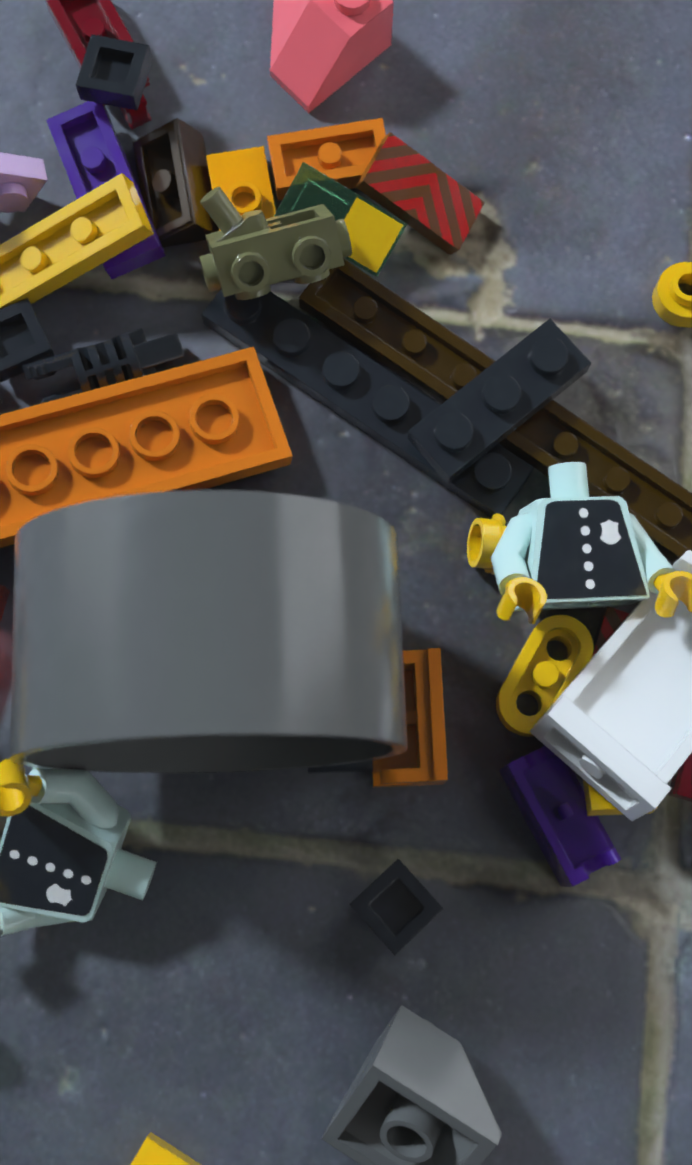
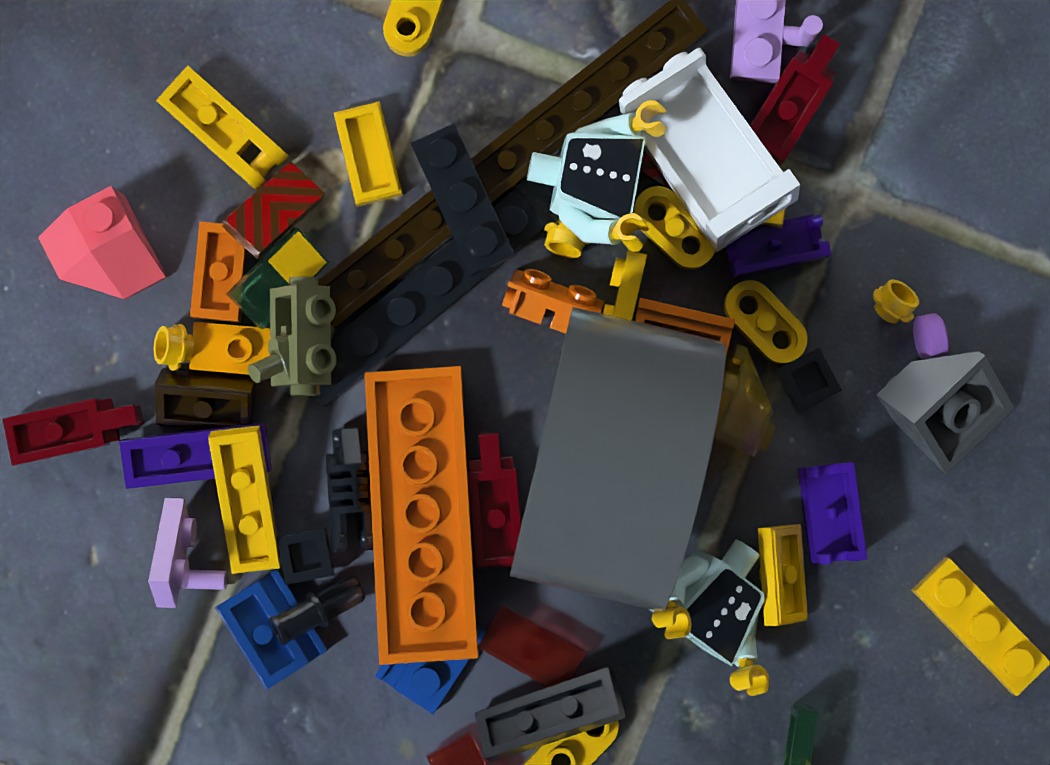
camera: 70 degrees left, 10 degrees up
black plate [76,34,152,110] -> none
none -> yellow plate [154,324,194,371]
none -> yellow plate [156,65,289,191]
none -> yellow tile [334,101,403,207]
none -> orange hinge [502,269,605,334]
none -> yellow plate [603,250,647,320]
none -> clear yellow slope [713,344,776,457]
none -> yellow plate [724,280,808,364]
none -> yellow plate [757,524,808,626]
none -> dark purple hinge [797,462,867,564]
none -> yellow plate [873,279,919,323]
none -> medium lavender tile [913,313,949,360]

